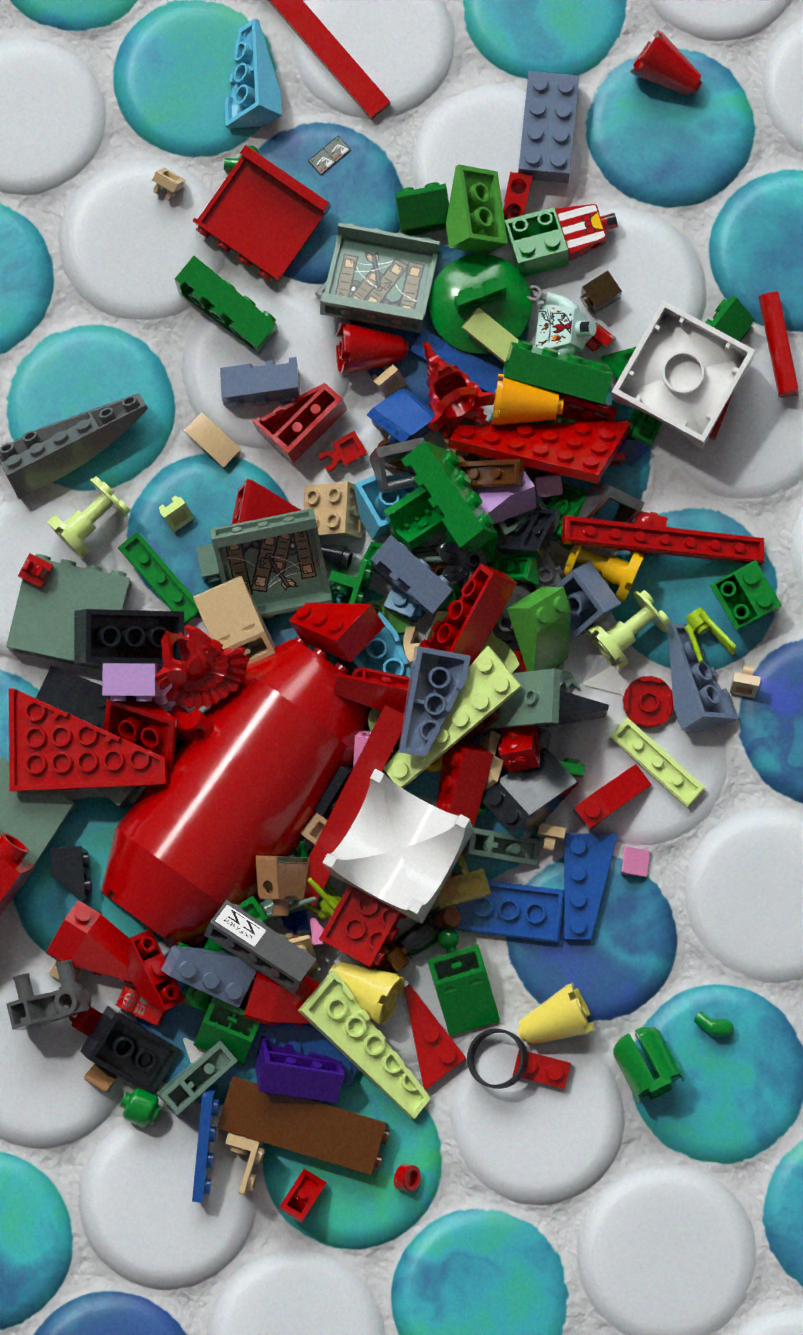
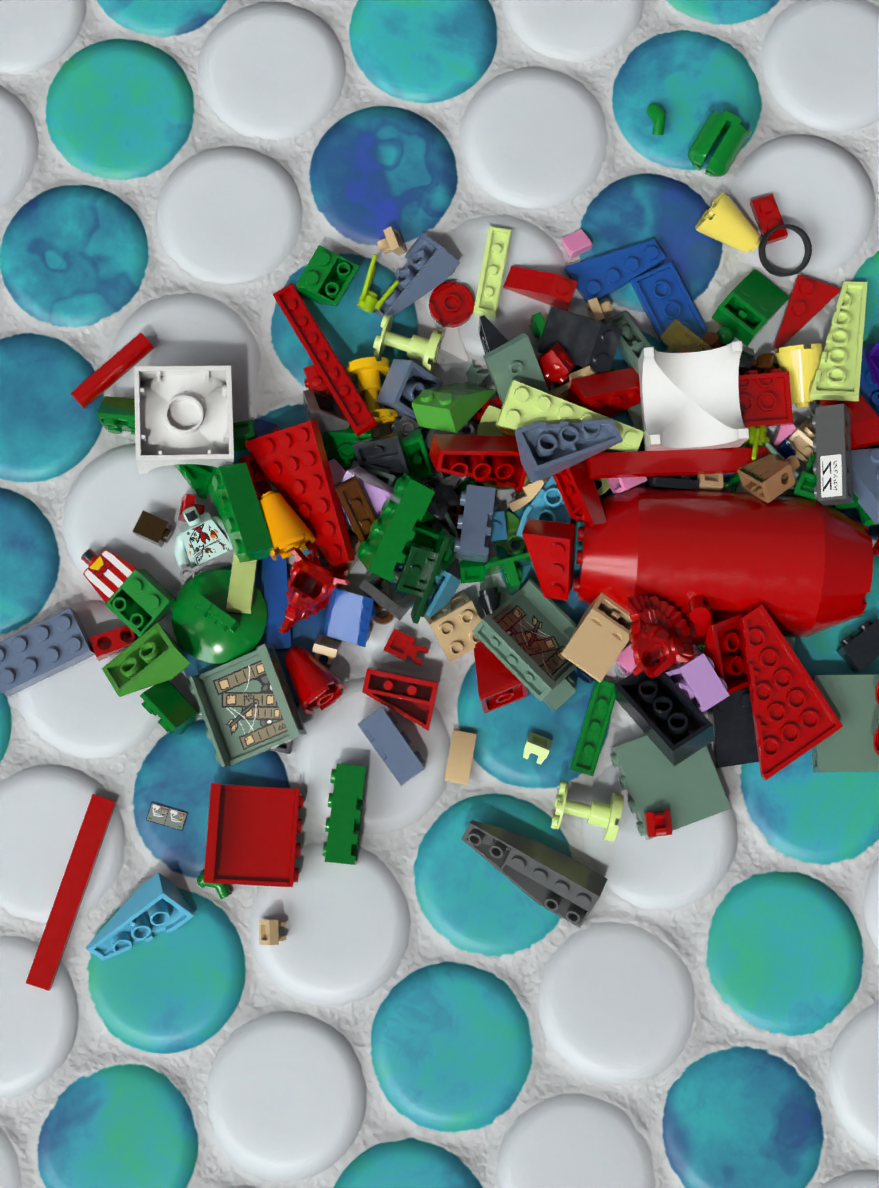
camera: 130 degrees left, 0 degrees up
none -> dark green bracket [396,528,452,624]

